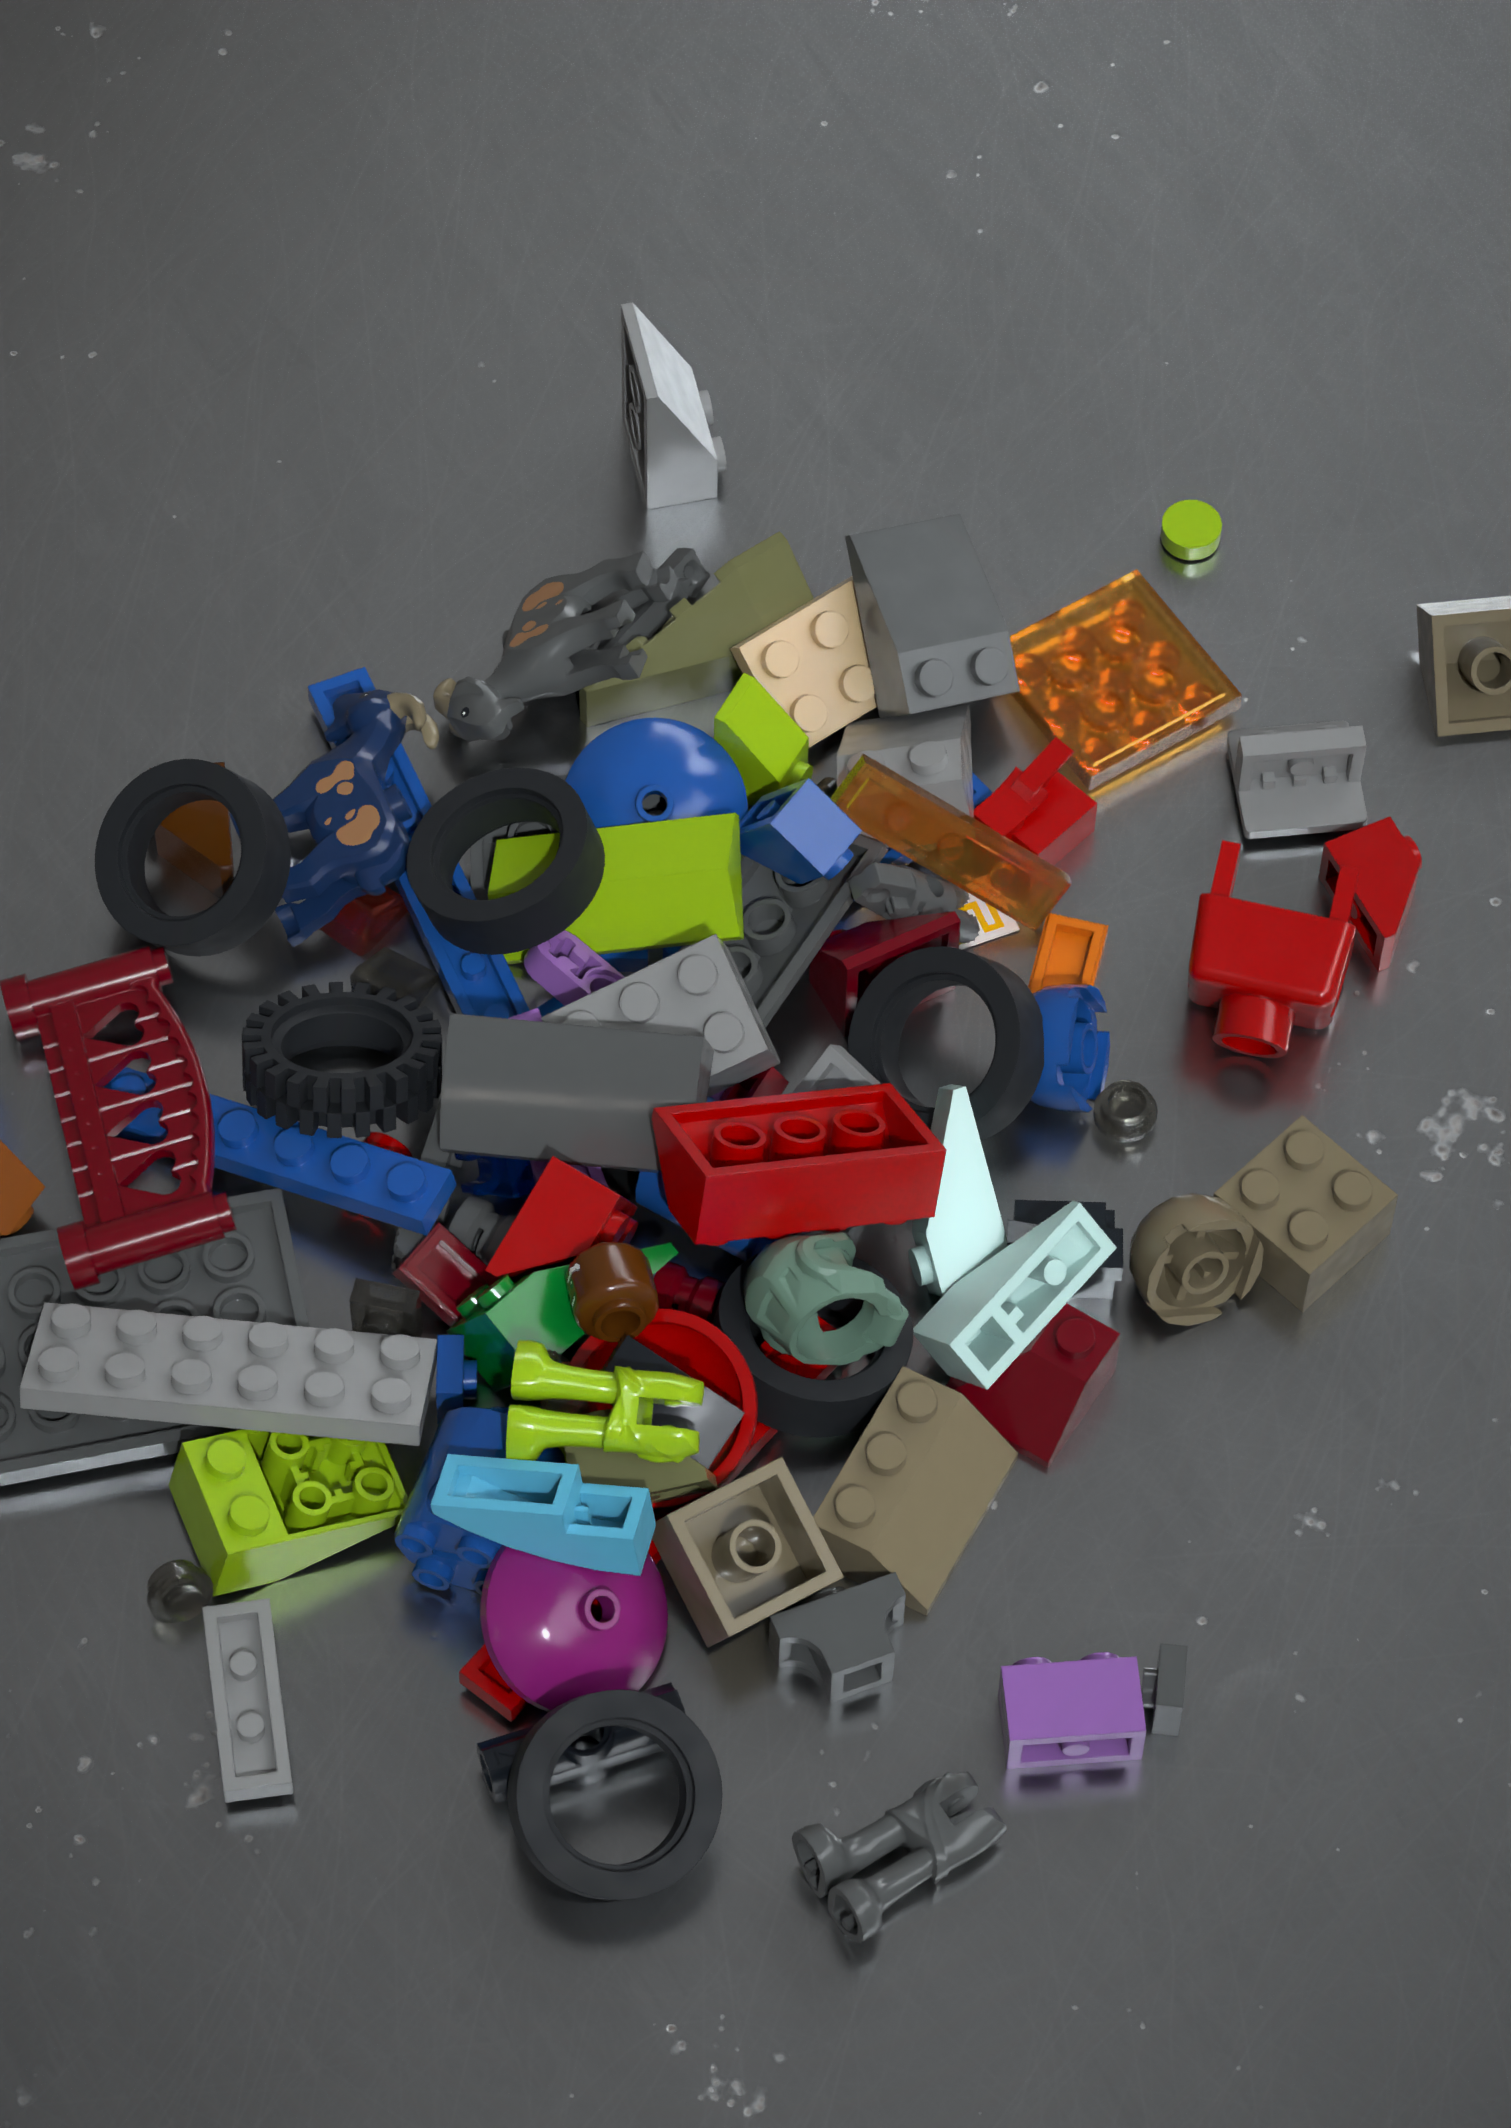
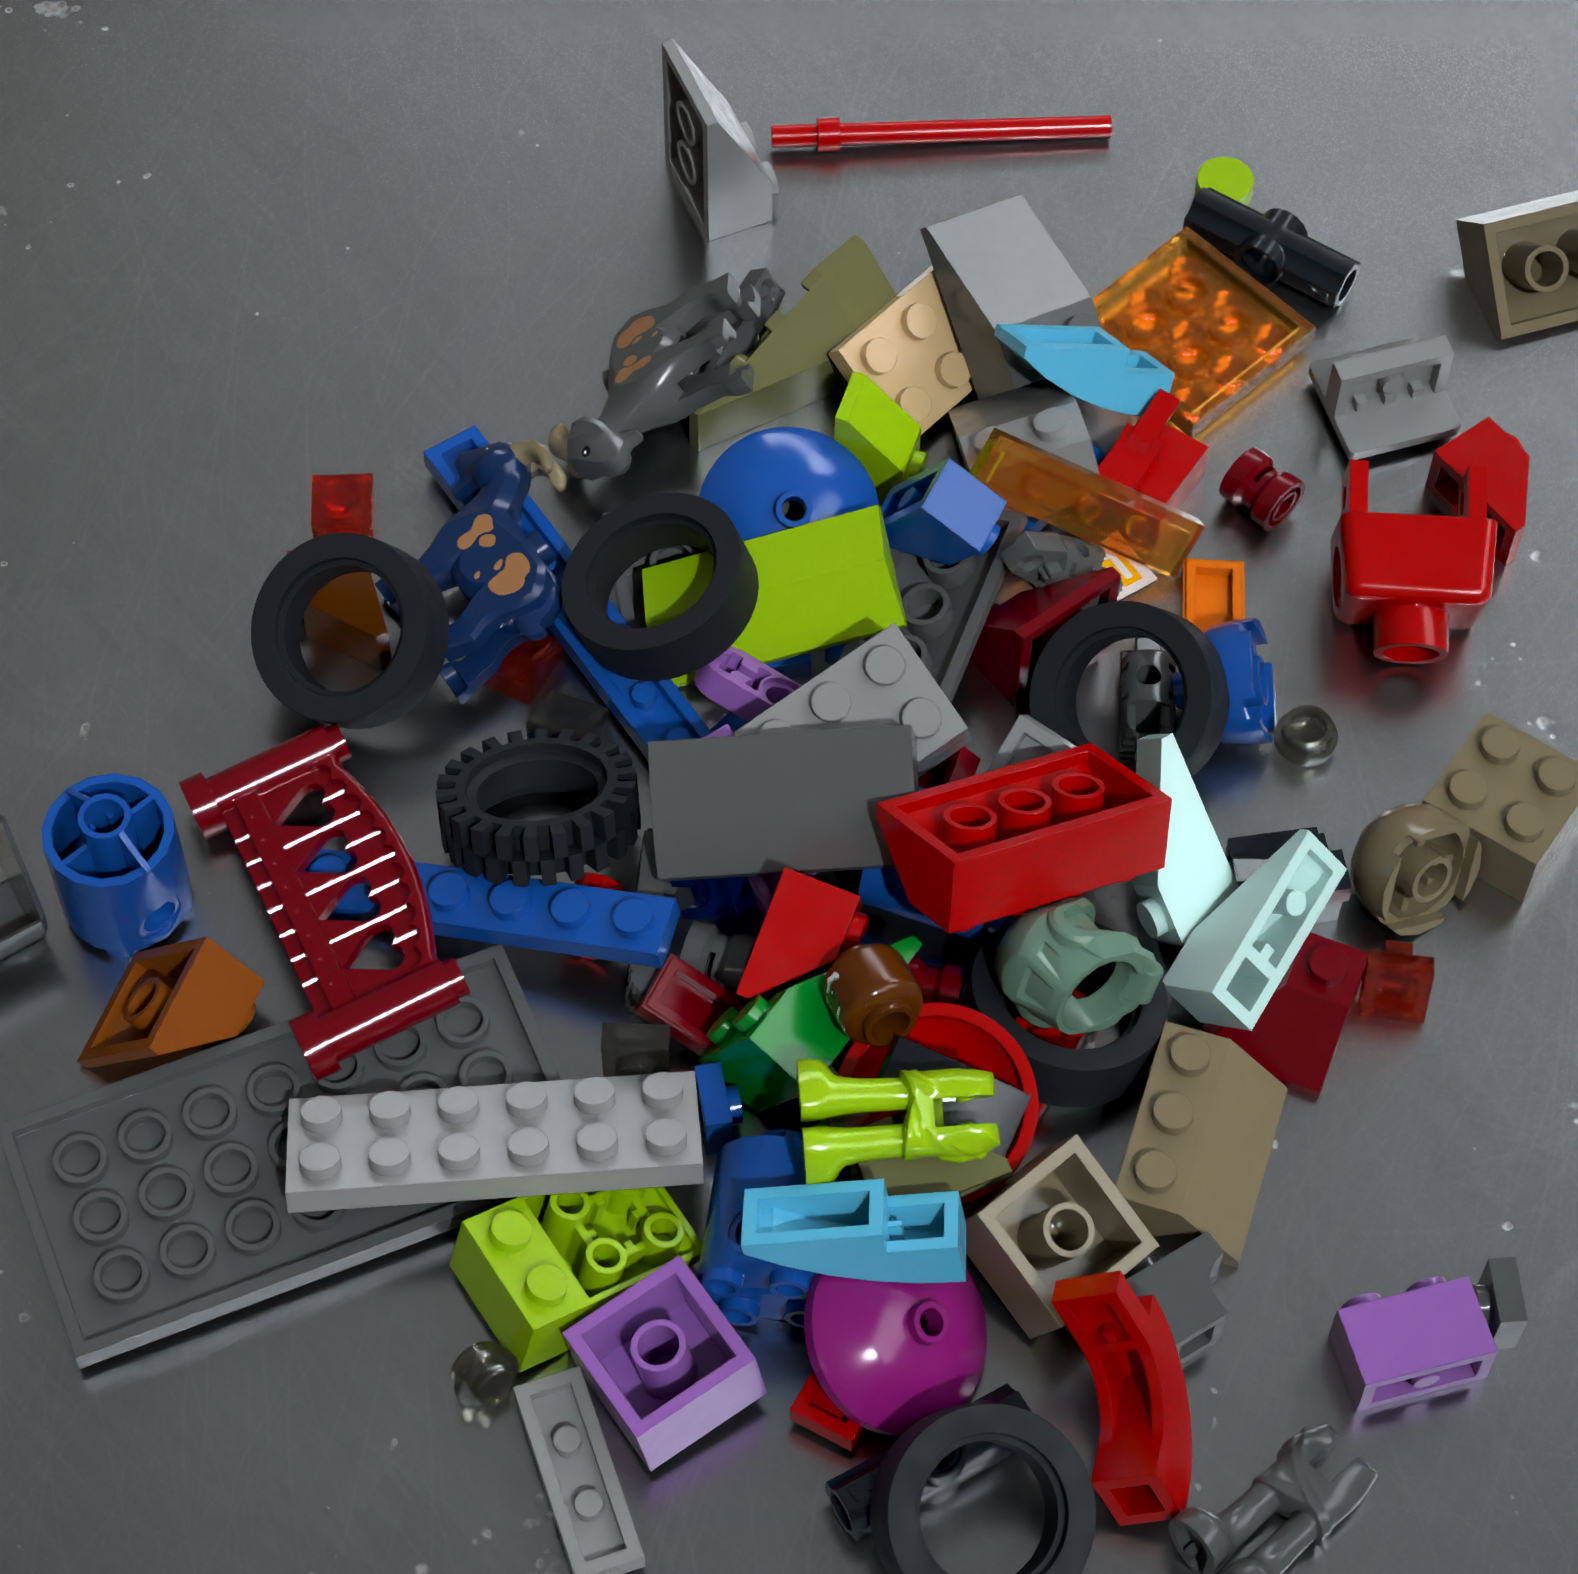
camera: 10 degrees left, 0 degrees up
none -> clear red plate [311,473,375,538]
none -> medium lavender brick [562,1255,767,1472]
none -> red bar [771,115,1112,152]
none -> medium azure slope [994,324,1175,416]
none -> red arch [1051,1270,1192,1526]
none -> dark grey hinge [1119,638,1176,761]
none -> black piece [1182,187,1361,308]
none -> dark red wheel [1219,447,1305,531]
none -> clear red tile [1358,940,1435,1024]

